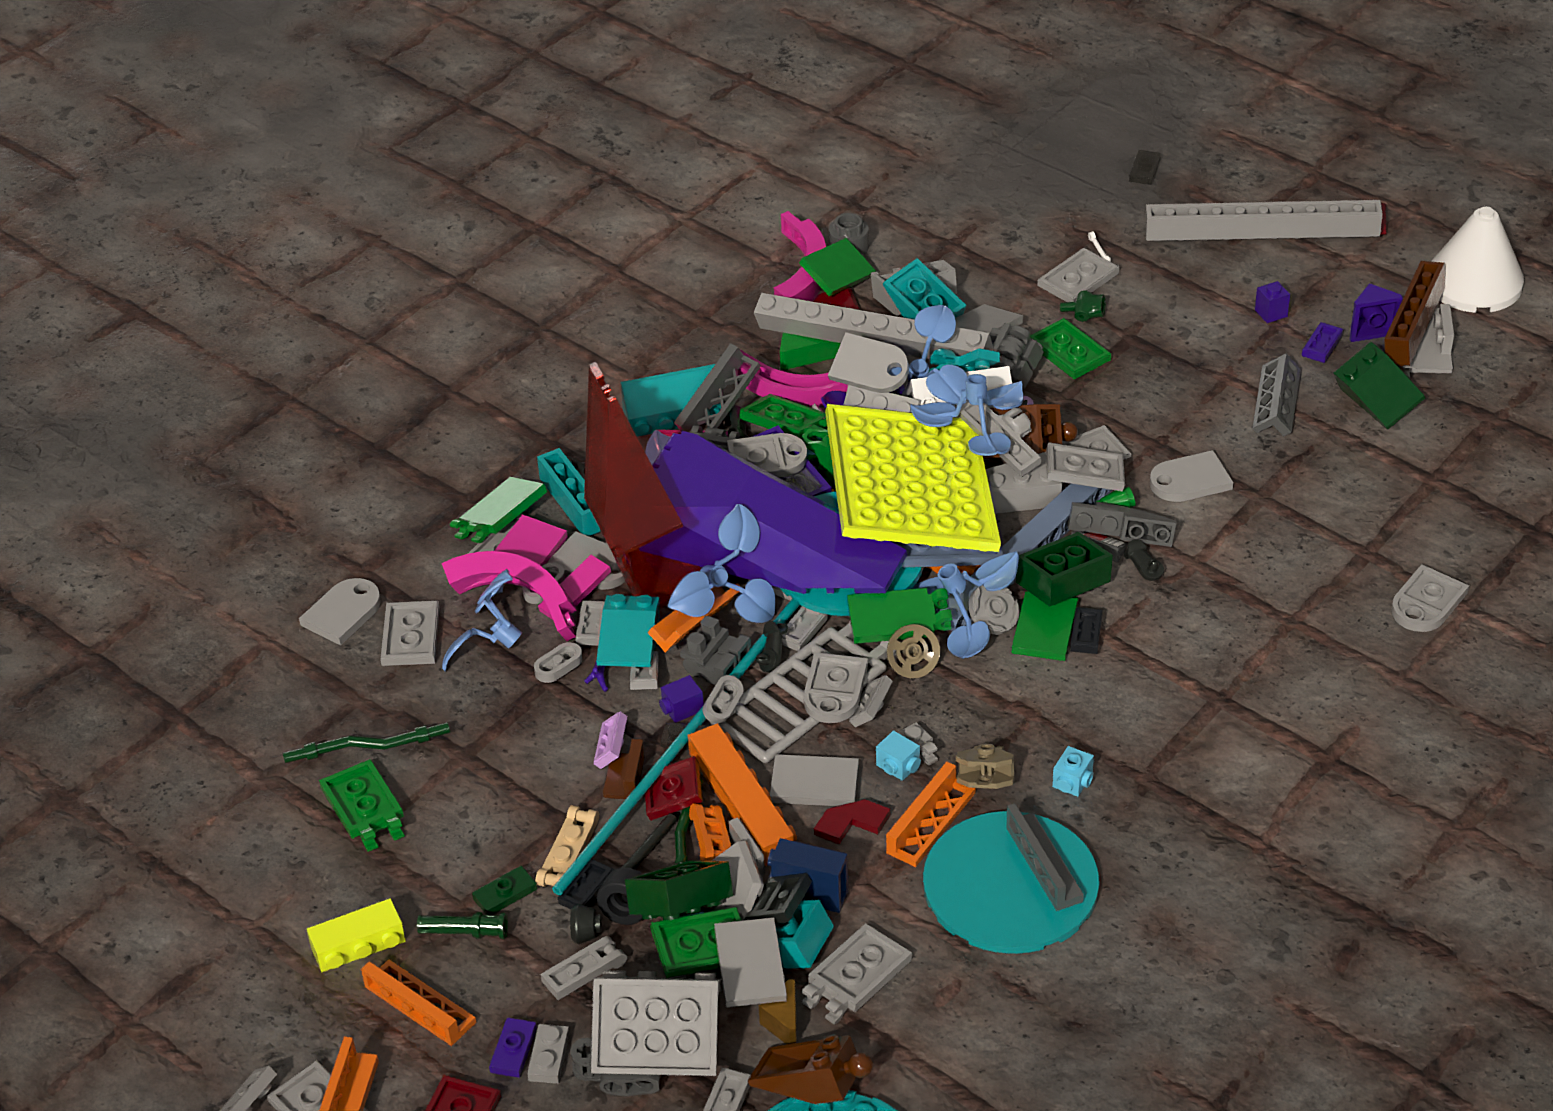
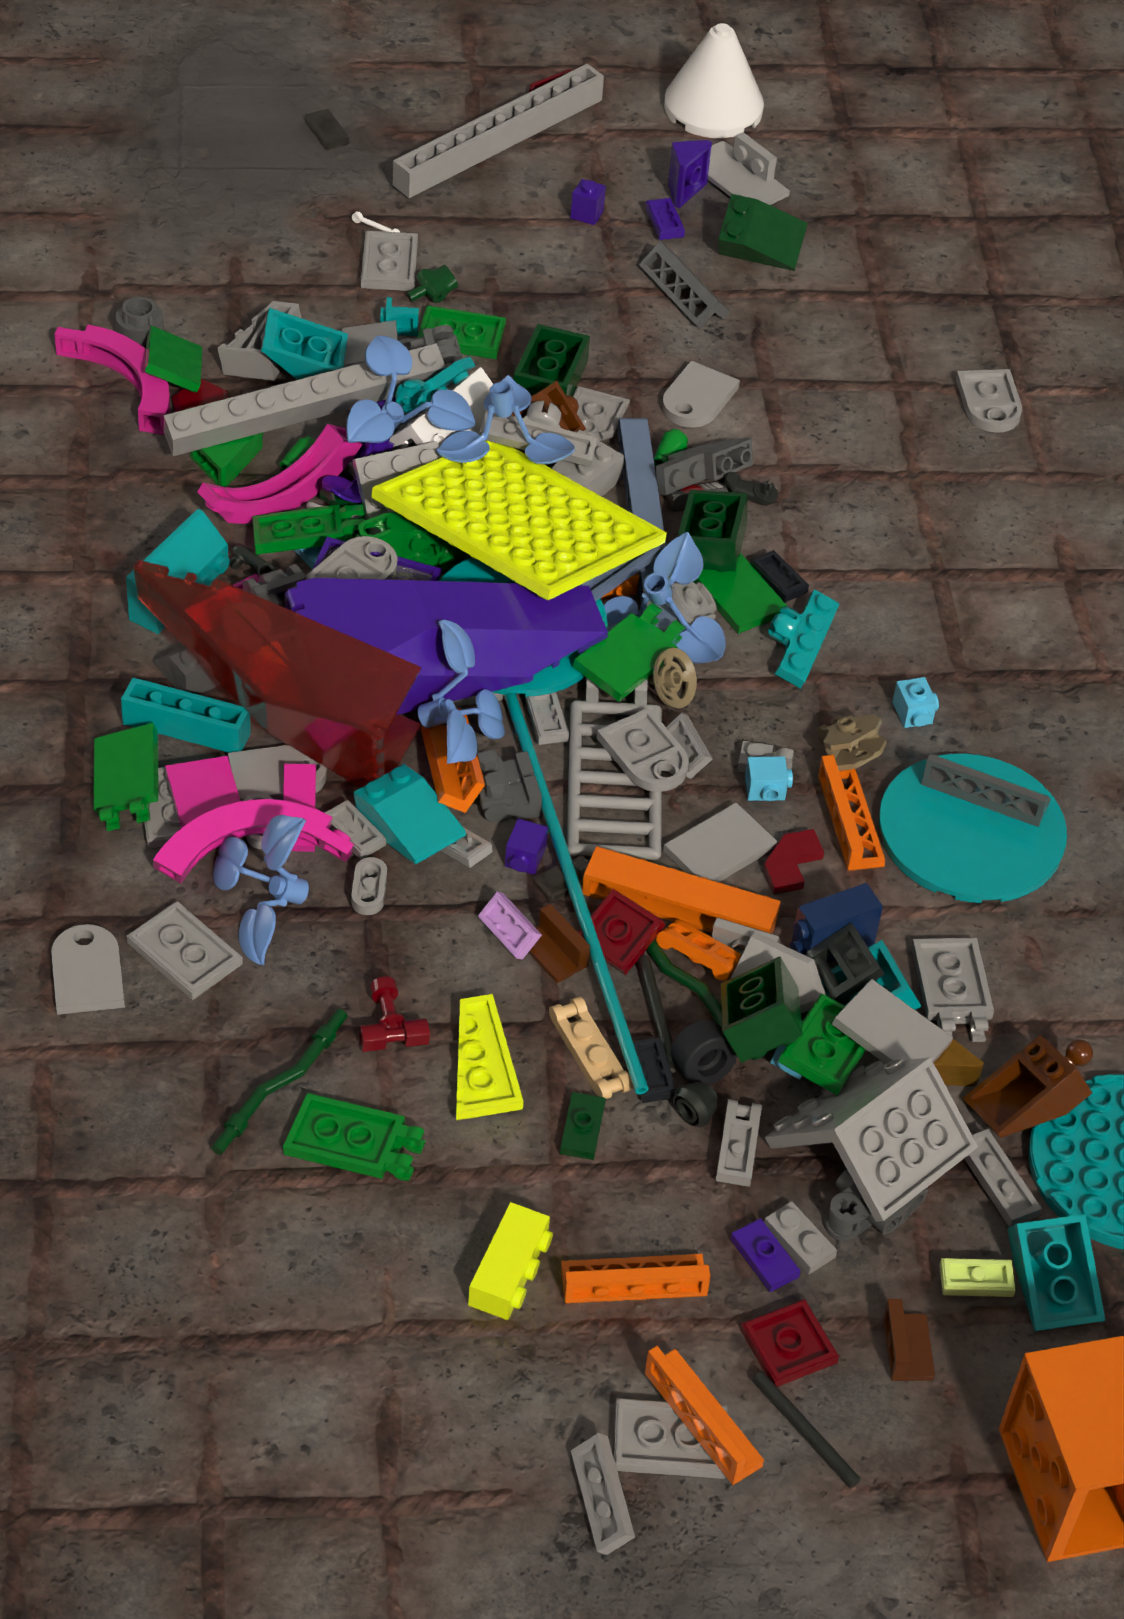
camera: 50 degrees left, 5 degrees up
dark green pin [417,912,508,939] -> none
dark purple bar [584,659,608,692] -> none
dark grey fence [674,343,761,433] -> none
light grey plate [703,675,743,724] -> none
pearl dark grey piece [756,621,788,673] -> none
light grey tile [828,332,909,393] -> none
light grey tile [1046,443,1125,491] -> none
reddish brown brick [1384,261,1445,366] -> none
none -> dark red bar [359,977,430,1052]
none -> teal bracket [380,297,419,336]
none -> neon yellow wing [456,994,524,1121]
none -> dark green brick [513,324,590,396]
none -> teal plate [768,589,840,689]

